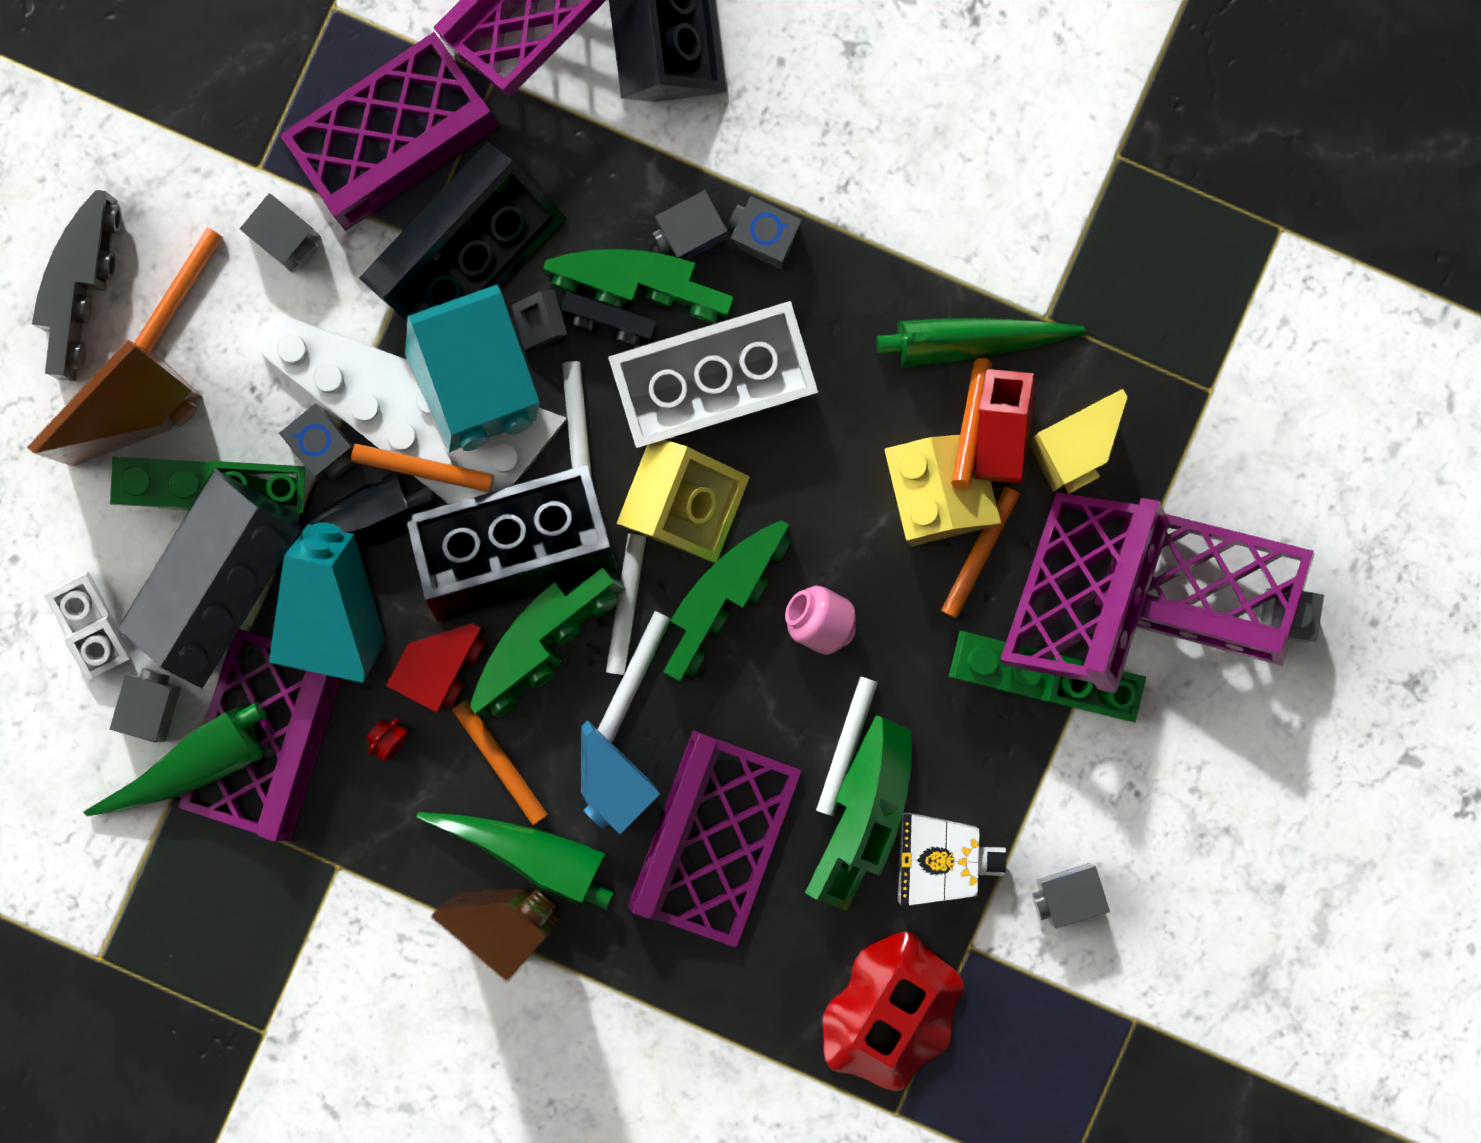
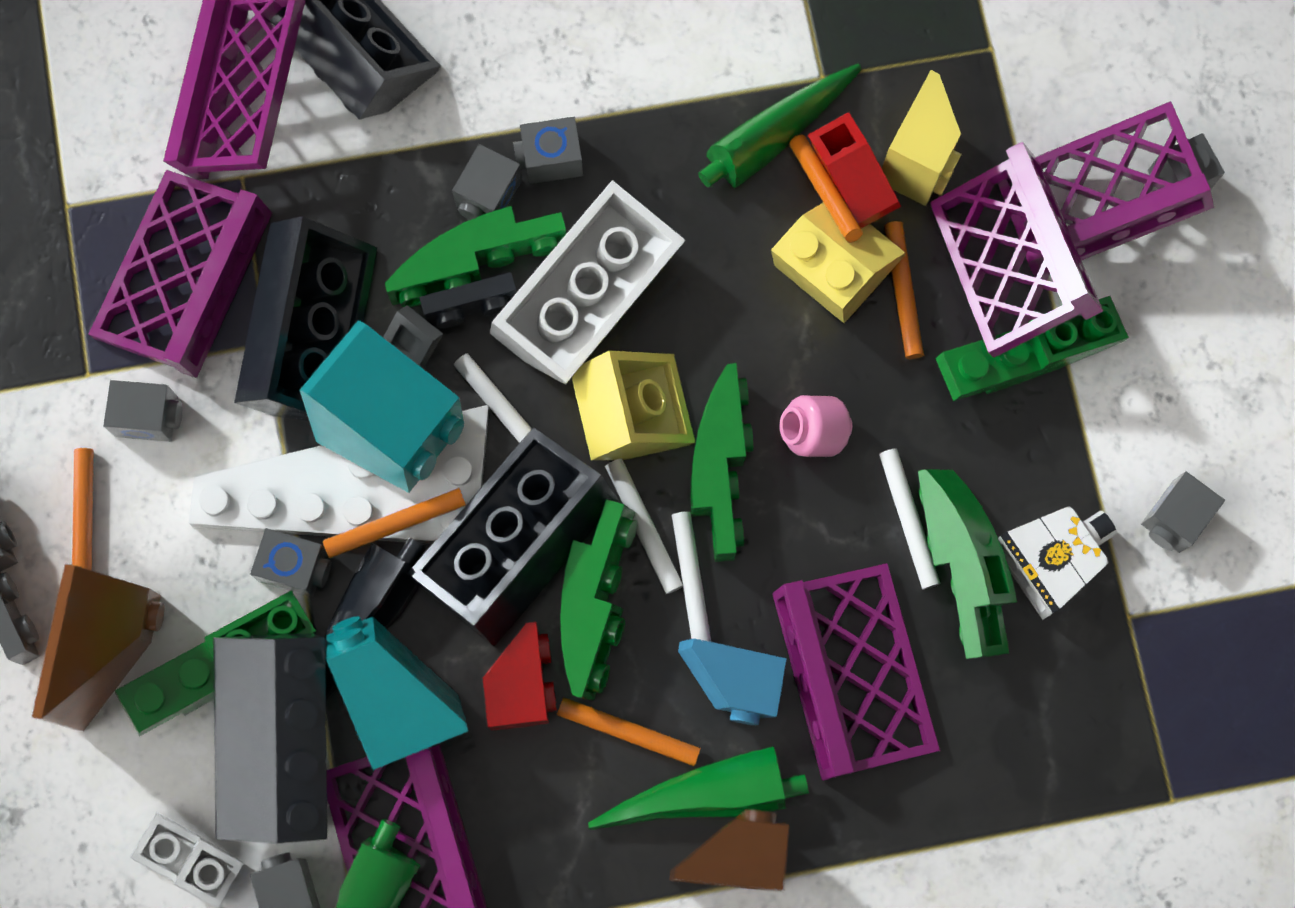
camera: 40 degrees left, 10 degrees down
red plate [366,718,409,762] -> none
red piece [822,932,964,1091] -> none

